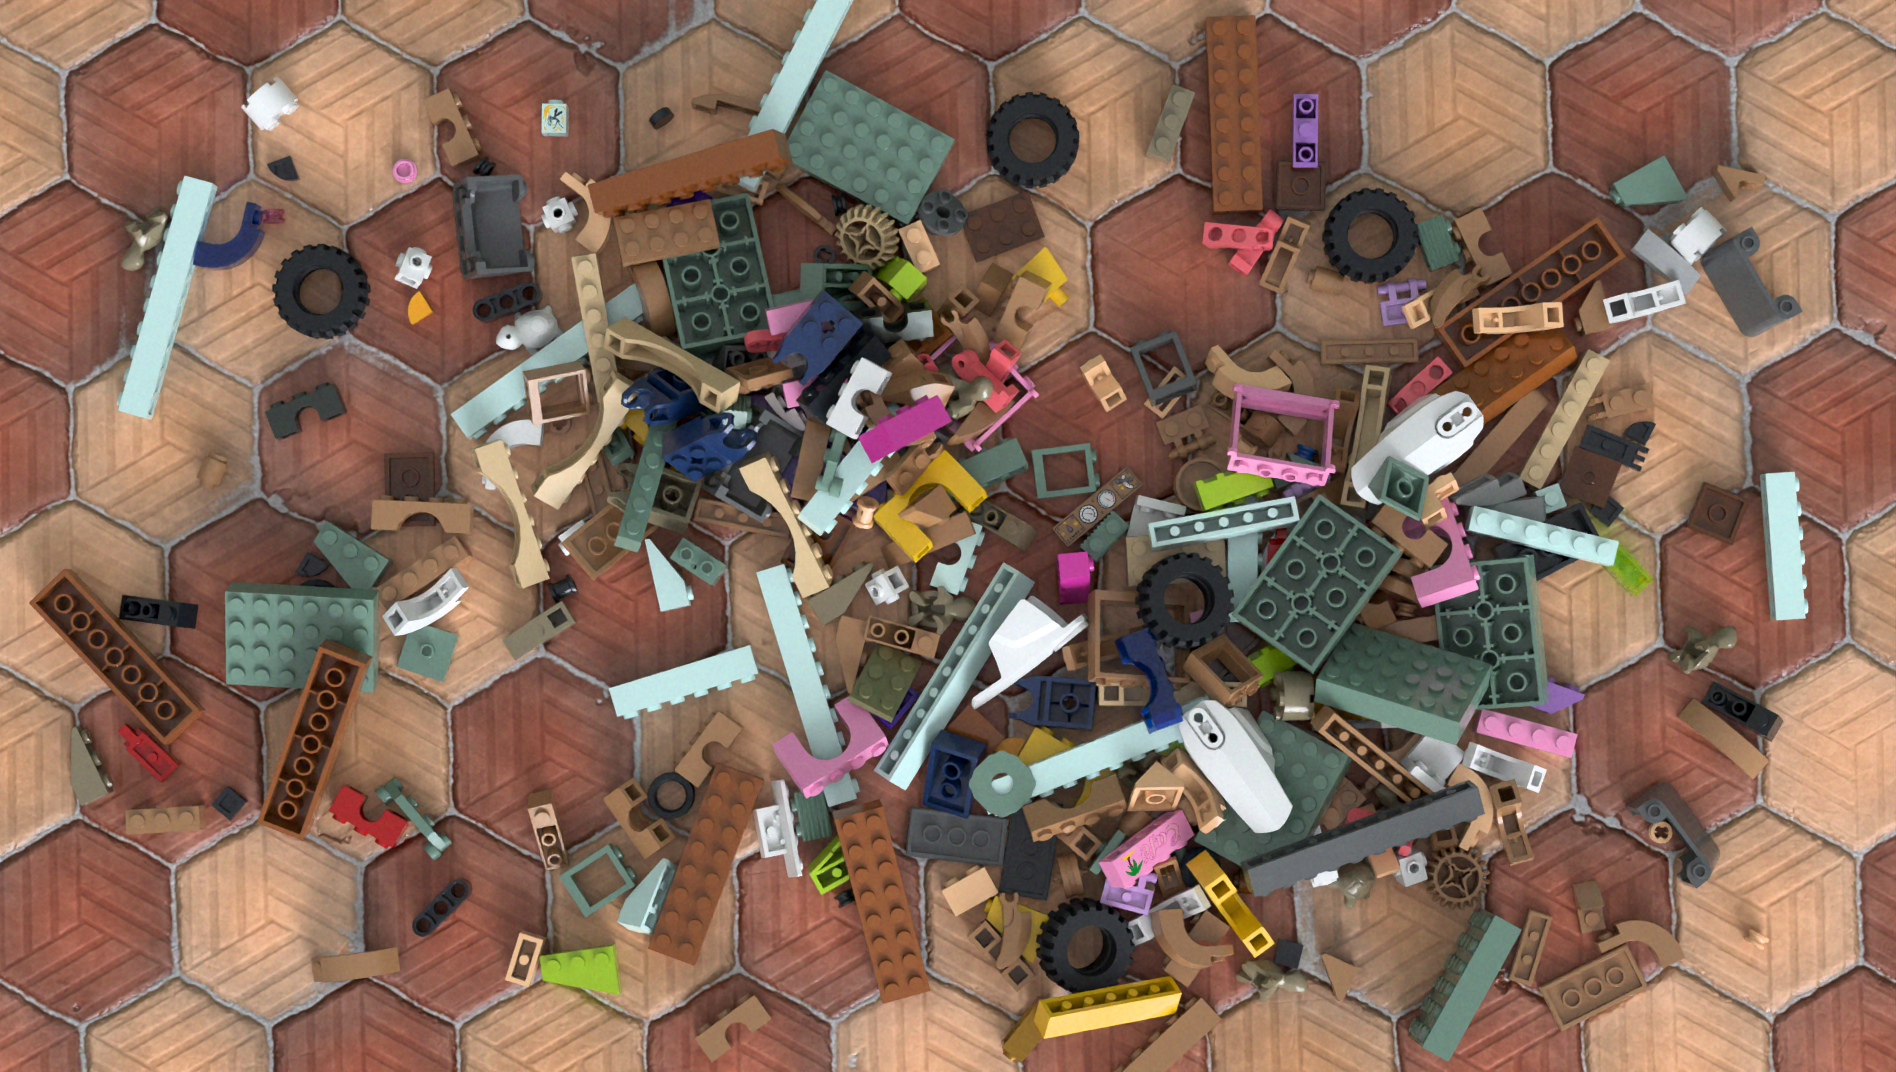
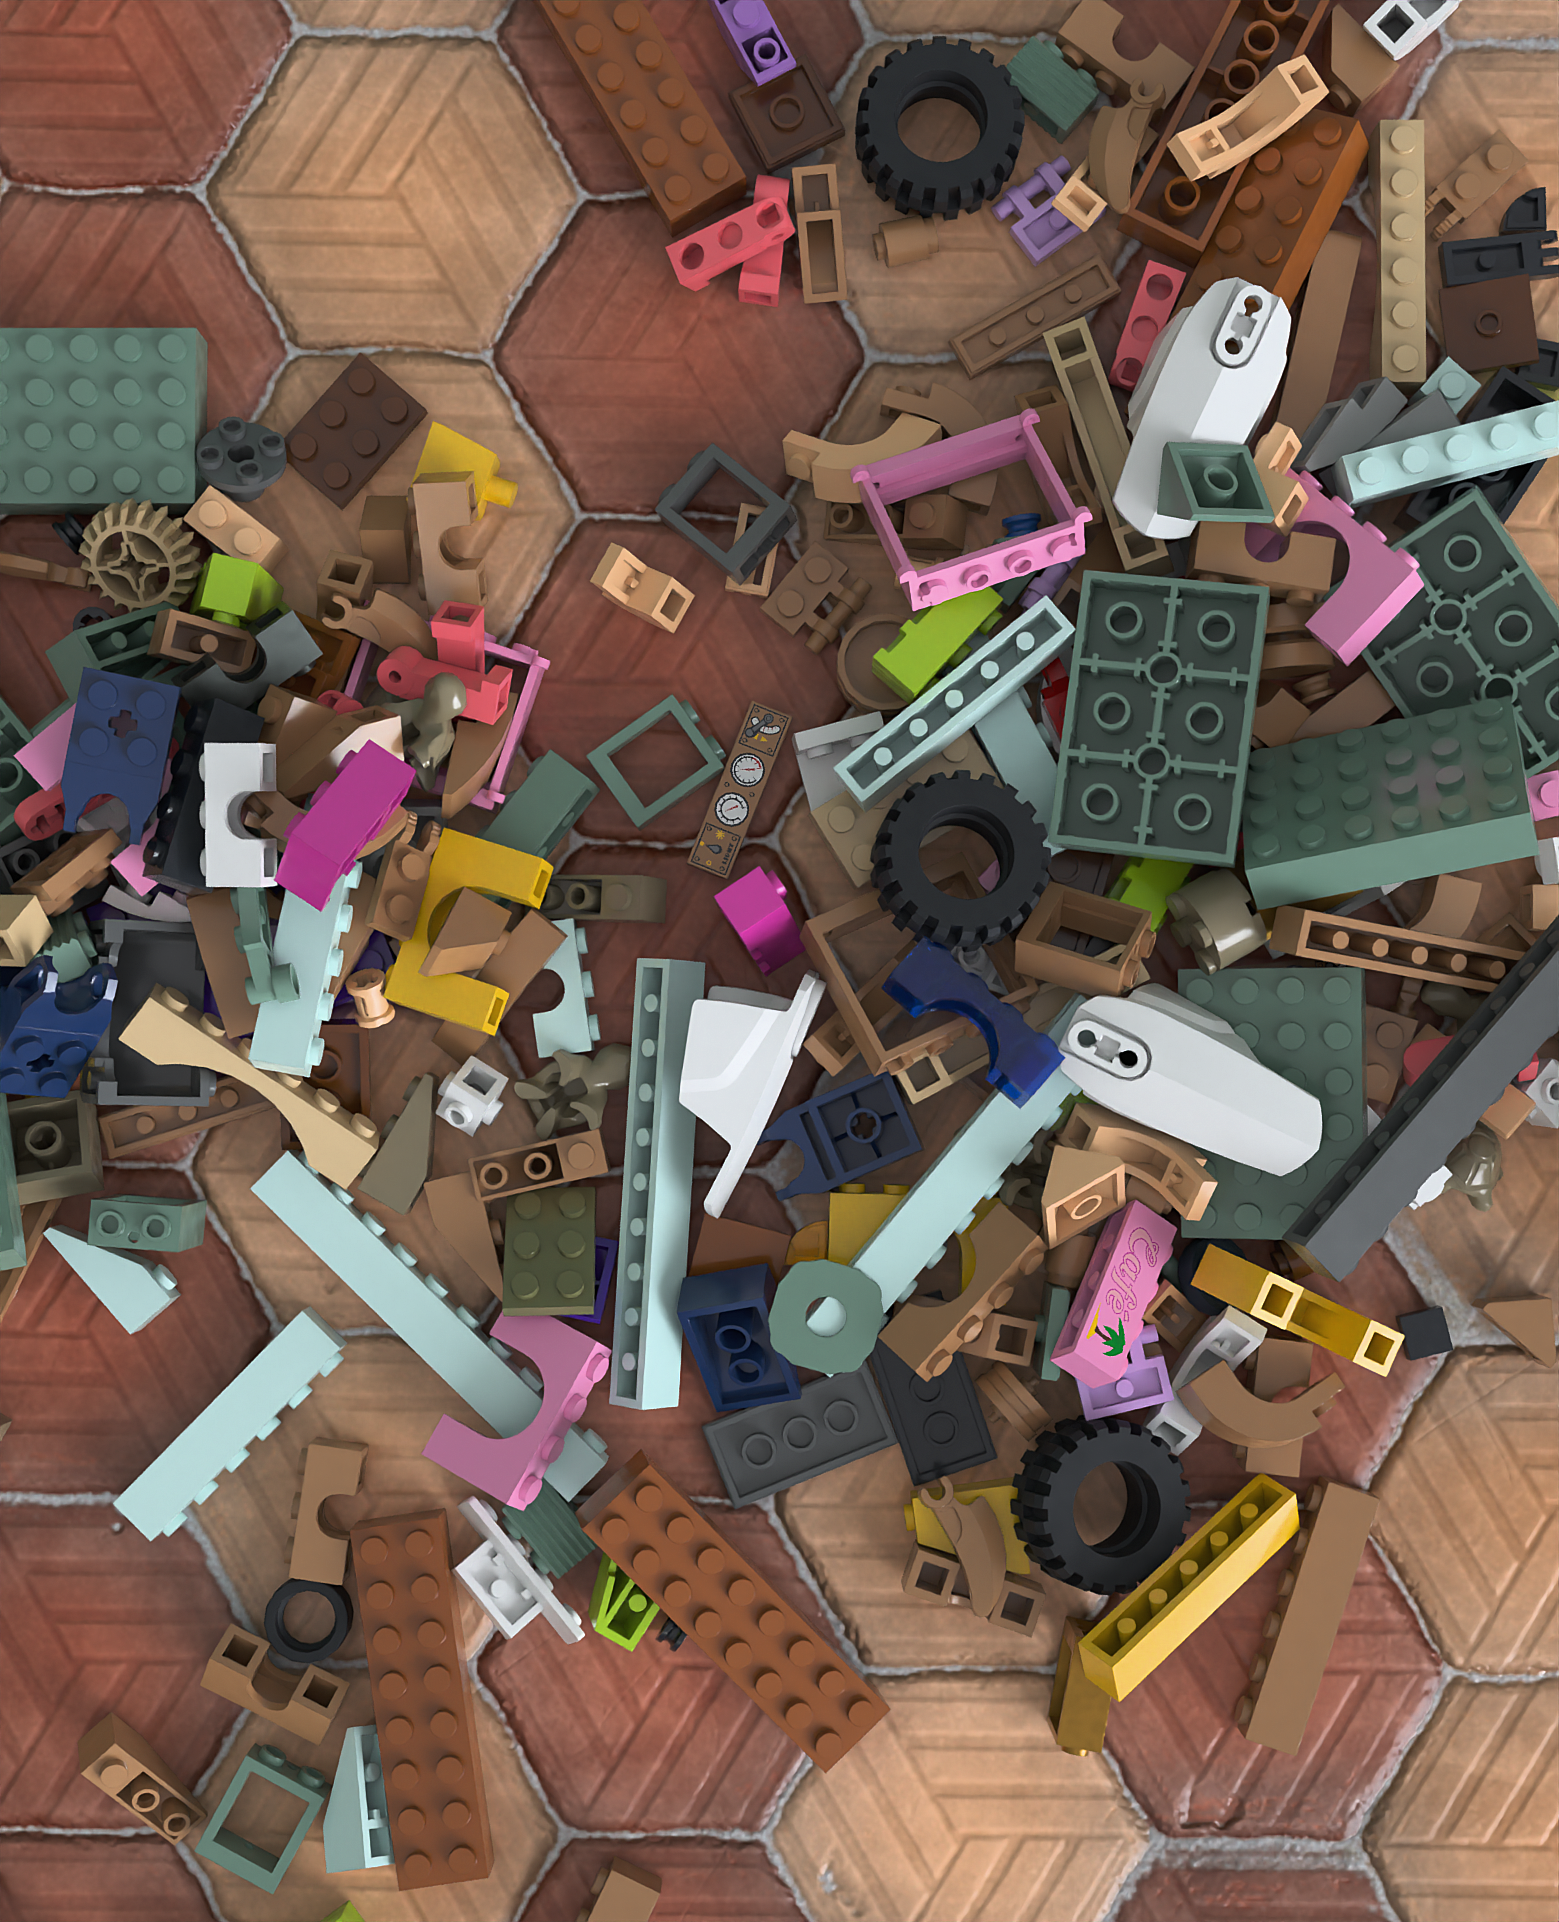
camera: 30 degrees left, 0 degrees up
light nougat brick [941,864,999,916] -> none
black tyre [986,92,1080,189] -> none
sand green brick [1079,511,1130,563] -> none
dark tan arch [1145,84,1195,165] -> none
dark tan animal [1236,959,1308,1003] -> none
white bracket [1400,735,1464,792] -> none

